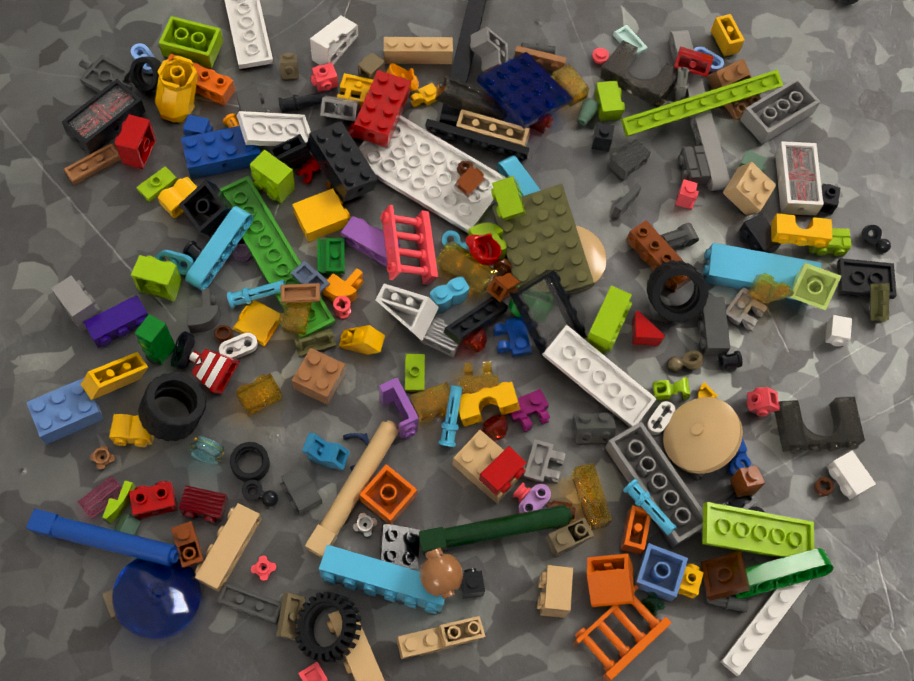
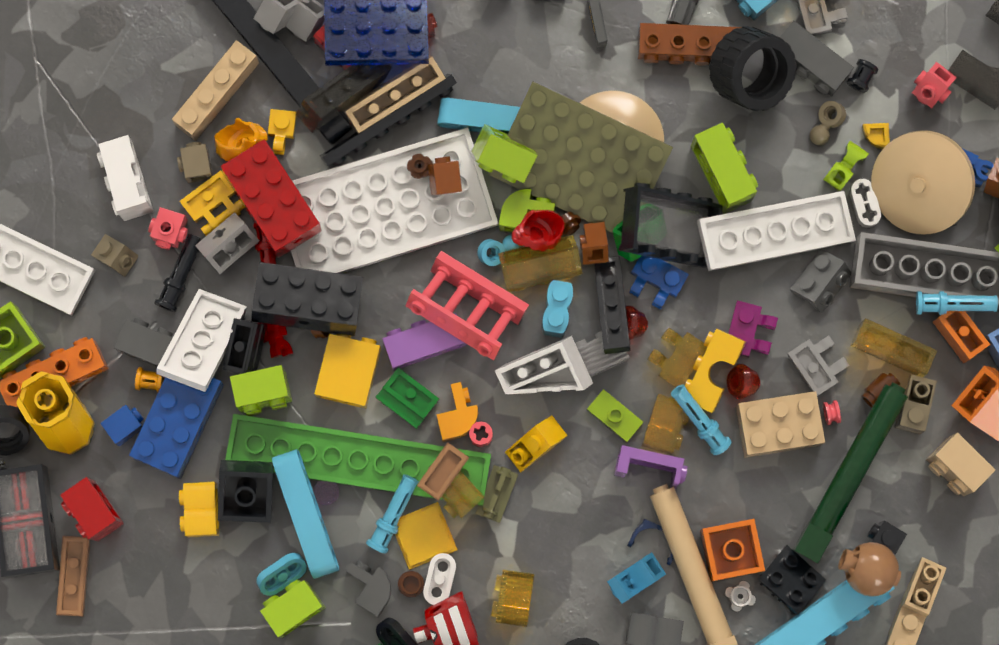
camera: 45 degrees left, 15 degrees up
lime plate [136,166,177,202] -> none
black bush [183,240,203,262] -> none
sand blue slope [291,261,330,293] -> none
medium nougat brick [292,348,346,405] -> none
red brick [479,446,527,496] -> none
lavender plate [518,484,551,513] -> none
red slope [632,310,665,346] -> none

